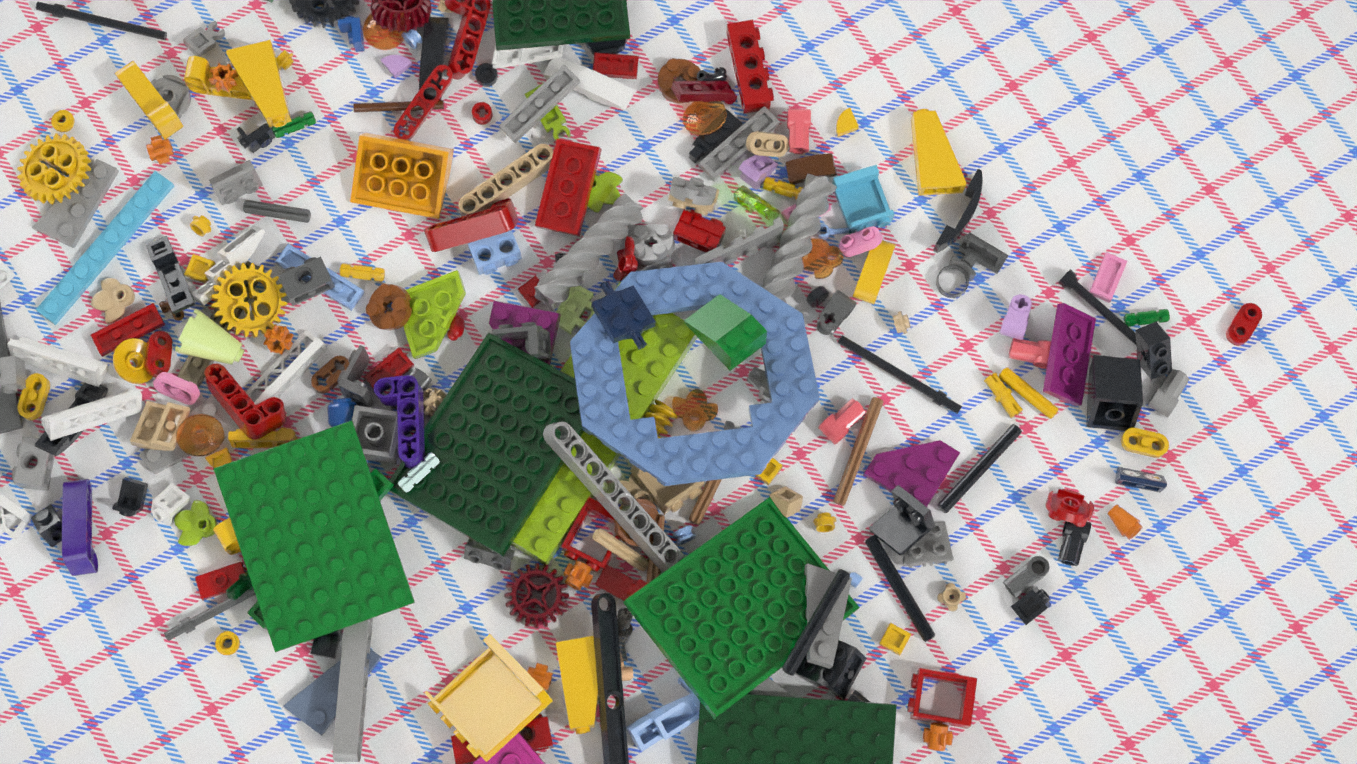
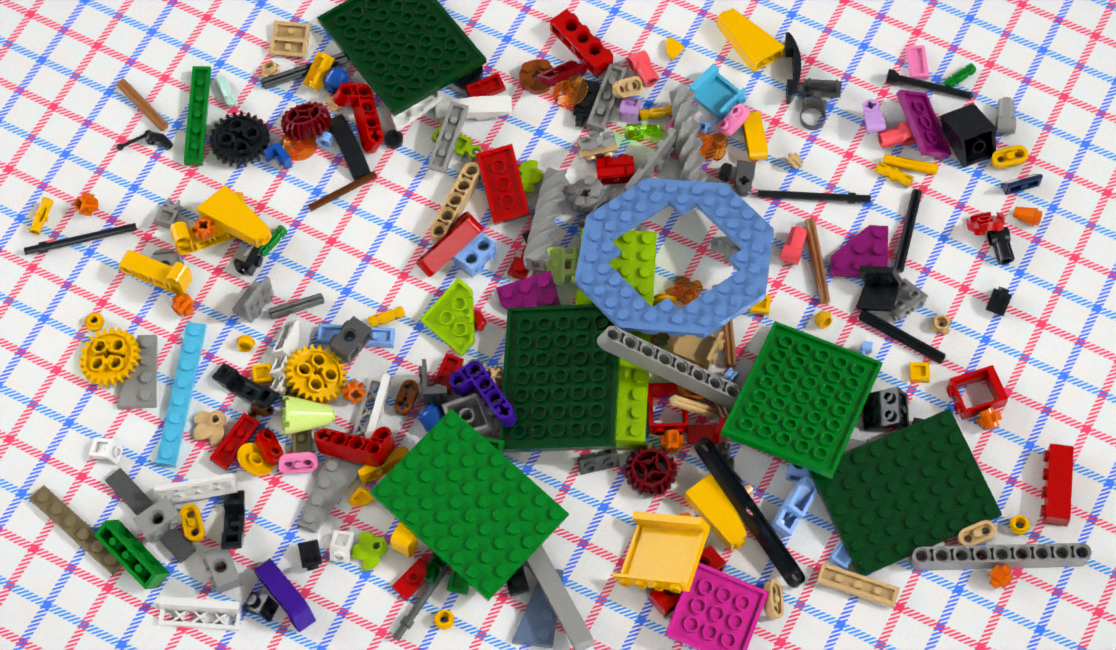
camera: 25 degrees left, 10 degrees down
white fence [41,389,142,440] -> none
tan slope [130,401,191,451] -> none
clear orange dish [176,414,225,456] -> none
light orange slope [350,133,454,219] -> none
dark orange plate [366,284,412,331] -> none
lavender tile [381,55,413,79] -> none
red beam [394,65,453,141] -> none
light aqua axle [398,452,440,492] -> none
red bush [472,102,493,125] -> none
dark grey bracket [492,322,551,361] -> none
dark blue plate [591,281,656,349] -> none
red plate [613,236,638,281] -> none
green slope [684,294,767,371] -> none
black arm [697,67,727,81] -> none
tan slope [770,486,803,518] -> none
black axle [782,569,850,676] -> none
reddish brown slope [785,153,837,185] -> none
light grey wing [804,564,852,669] -> none
dark grey piece [1003,556,1050,598] -> none
black brick [1135,322,1172,380] -> none
red plate [1226,303,1262,346] -> none

